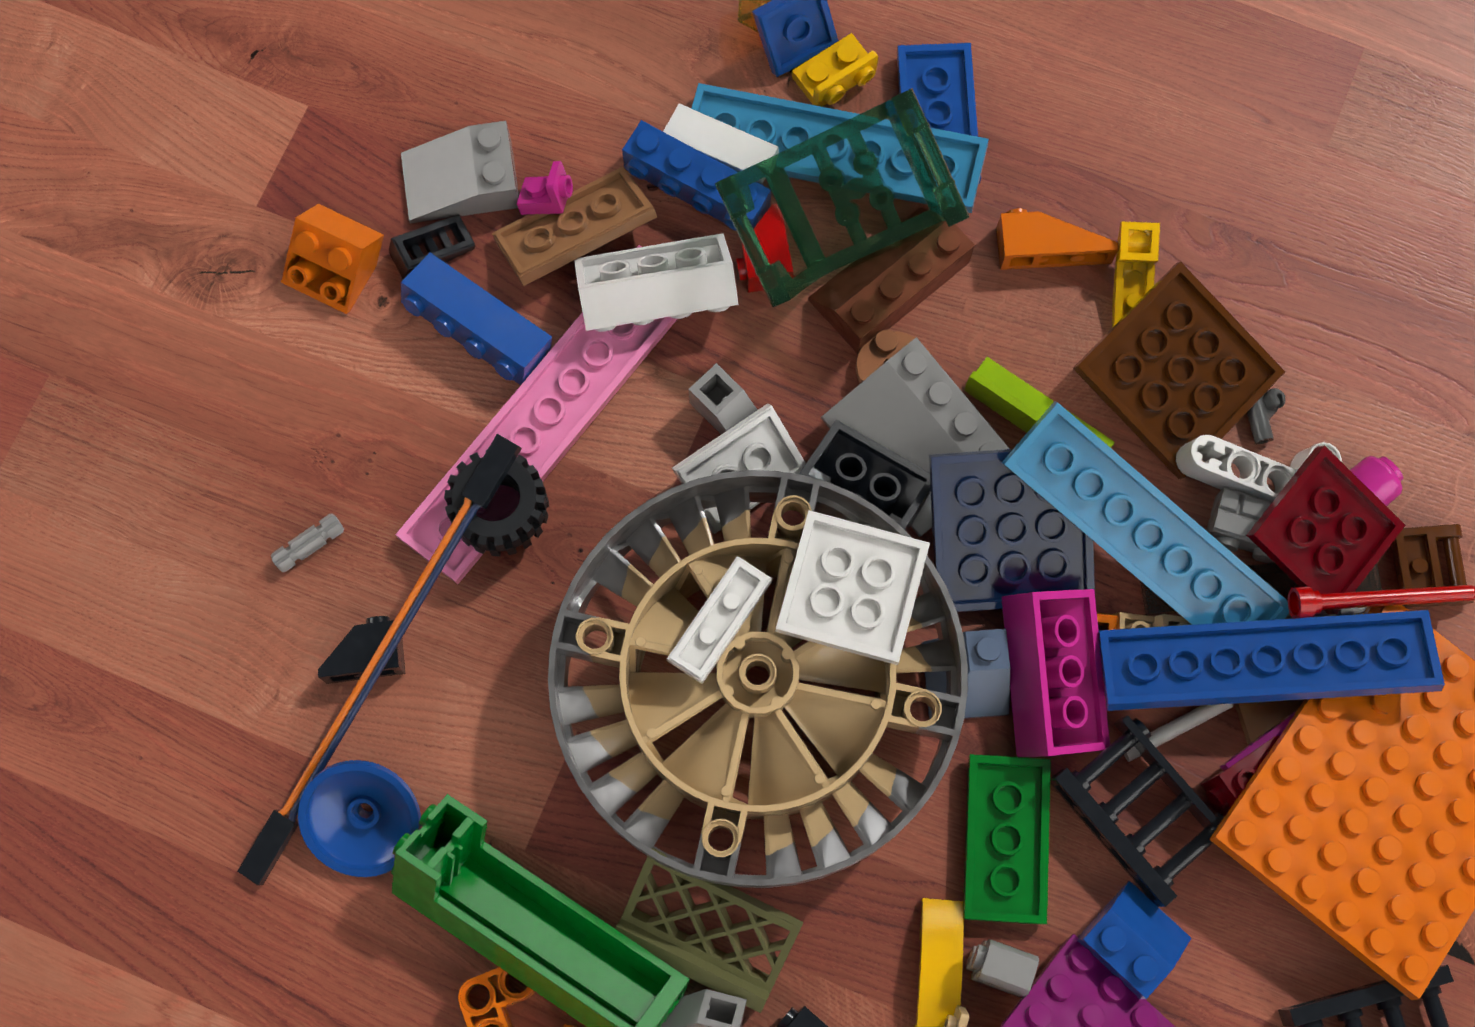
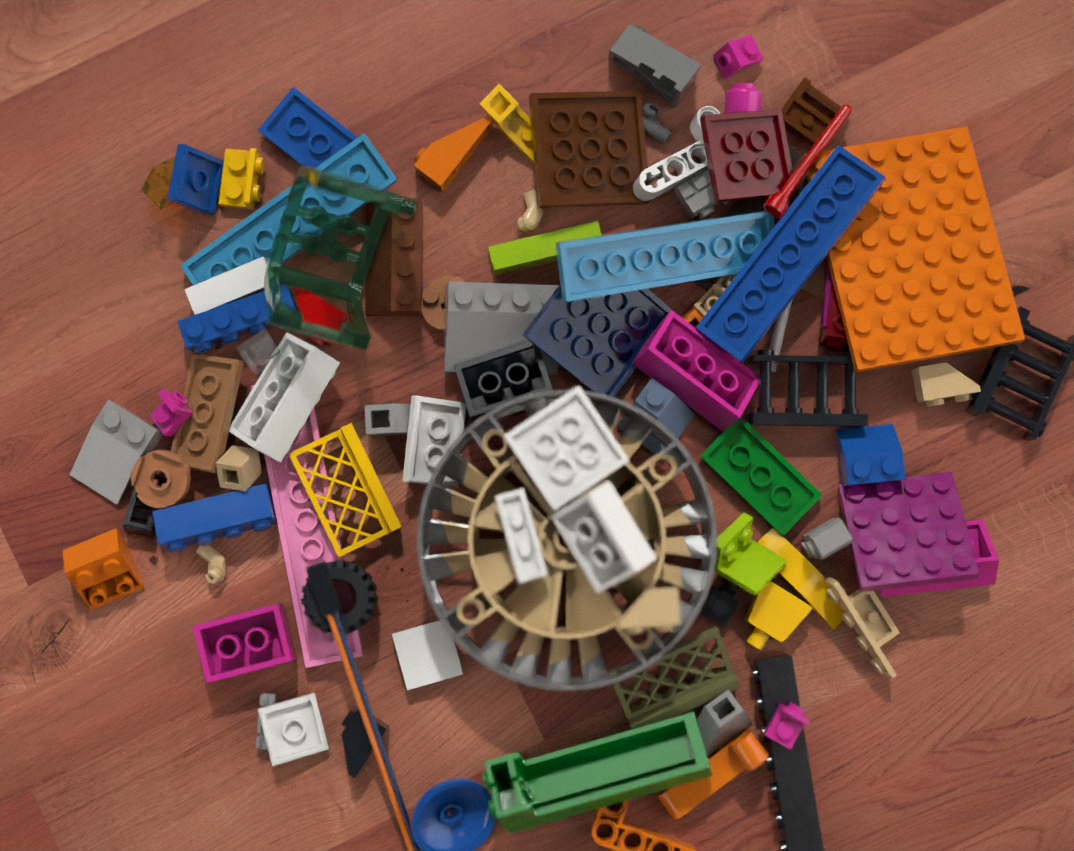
camera: 50 degrees left, 10 degrees up
none -> nougat plate [131,450,191,508]
none -> dark pink brick [192,603,297,683]
none -> tan arm [196,544,226,584]
none -> tan brick [216,445,262,491]
none -> clear panel [236,328,280,378]
none -> white tile [257,692,329,766]
none -> yellow fence [288,423,402,558]
none -> white tile [392,620,463,690]
none -> tan arm [517,190,543,232]
none -> white slope [550,481,657,594]
none -> wedge [608,24,701,107]
none -> tan slope [617,587,681,634]
none -> black plate [700,580,740,627]
none -> dark pink bracket [713,34,764,79]
none -> lime bracket [714,512,787,595]
none -> yellow torso [744,581,813,651]
none -> tan slope [911,362,981,407]

